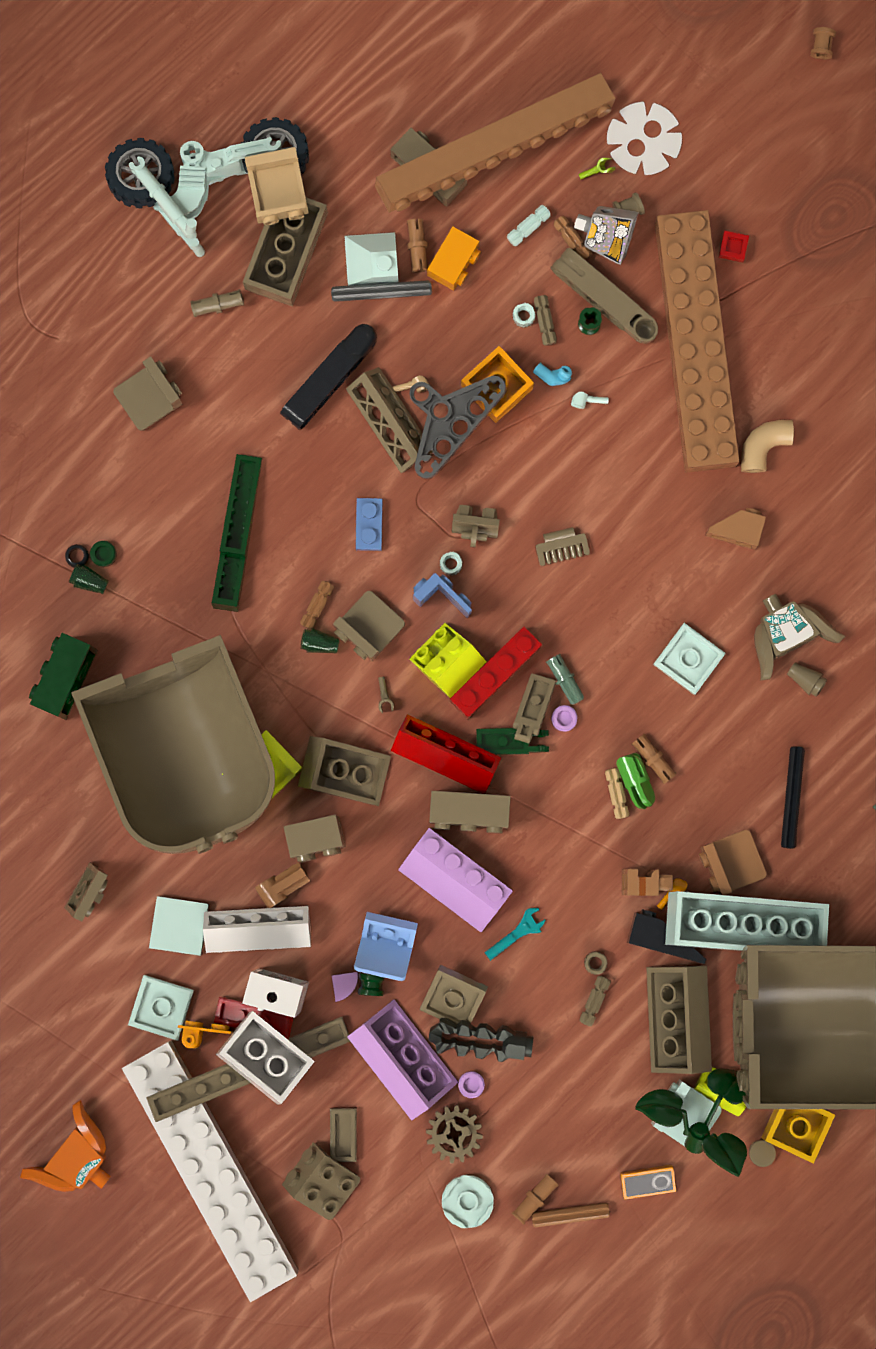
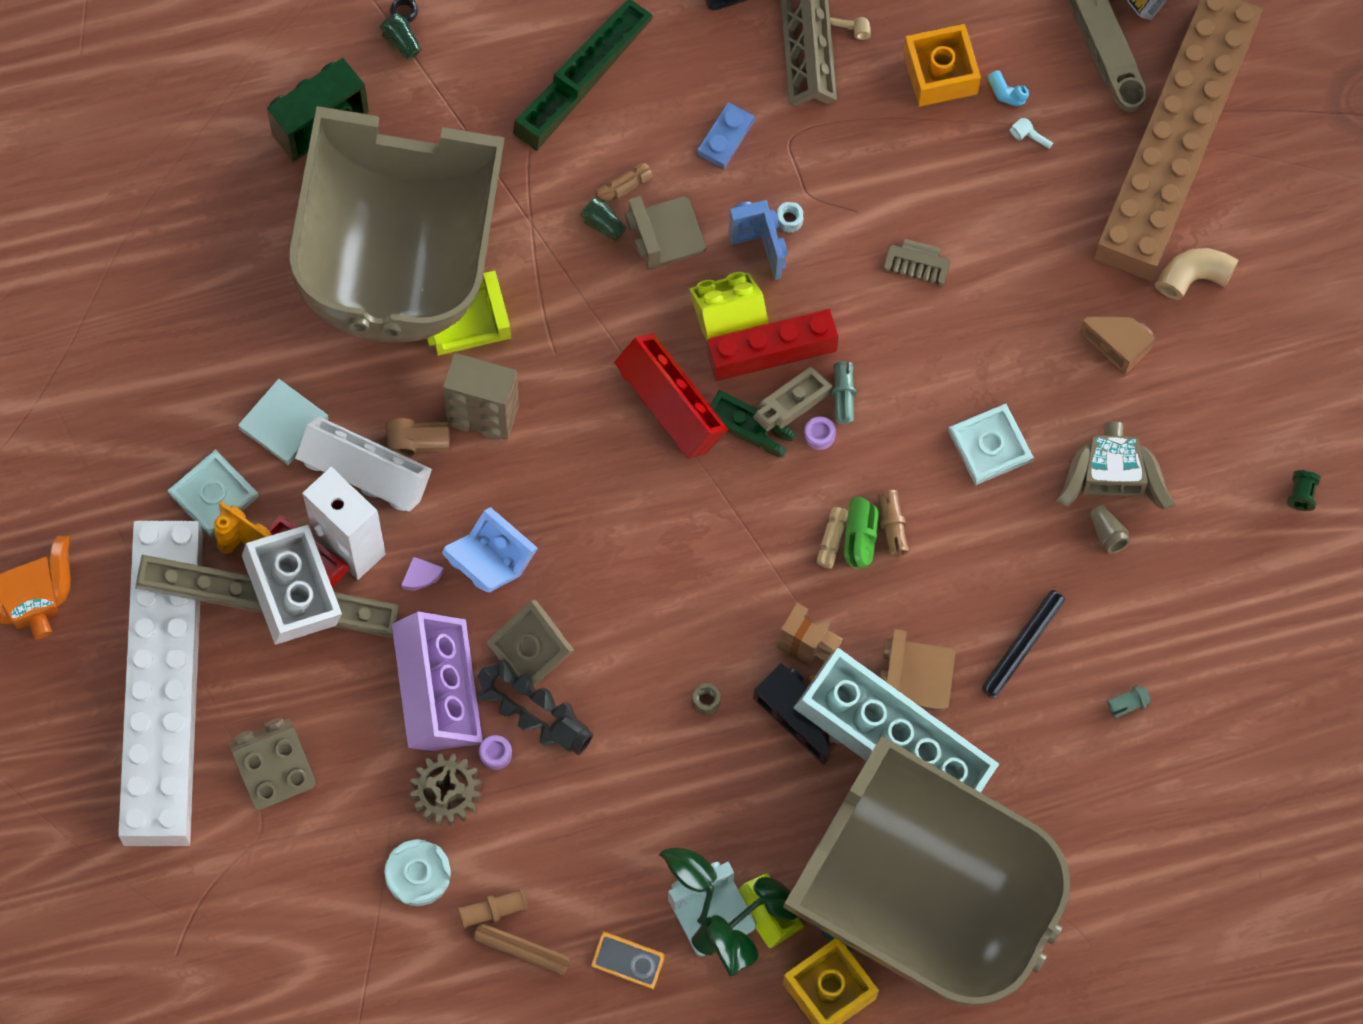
camera: 25 degrees right, 15 degrees down
dark tan hinge [64,862,108,922] -> none
dark green tile [90,541,117,567] -> none
dark tan slope [298,736,391,806] -> none
dark tan tile [330,1108,357,1162] -> none
dark green wheel [358,973,385,996] -> none
dark tan hand [378,677,394,713] -> none
lavender slope [398,828,513,932] -> none
dark grey beam [409,376,506,479] -> none
dark tan brick [429,791,510,834] -> none
dark tan hips [452,505,500,548] -> none
teal piece [484,908,546,961] -> none
light aqua axle [513,303,536,328] -> none
dark tan axle [534,295,557,346] -> none
dark green bush [578,307,602,335] -> none
dark tan axle [580,976,611,1026] -> none
dark tan slope [646,966,712,1074] -> none
red plate [718,230,749,263] -> none
dark tan tile [749,1139,776,1167] -> none

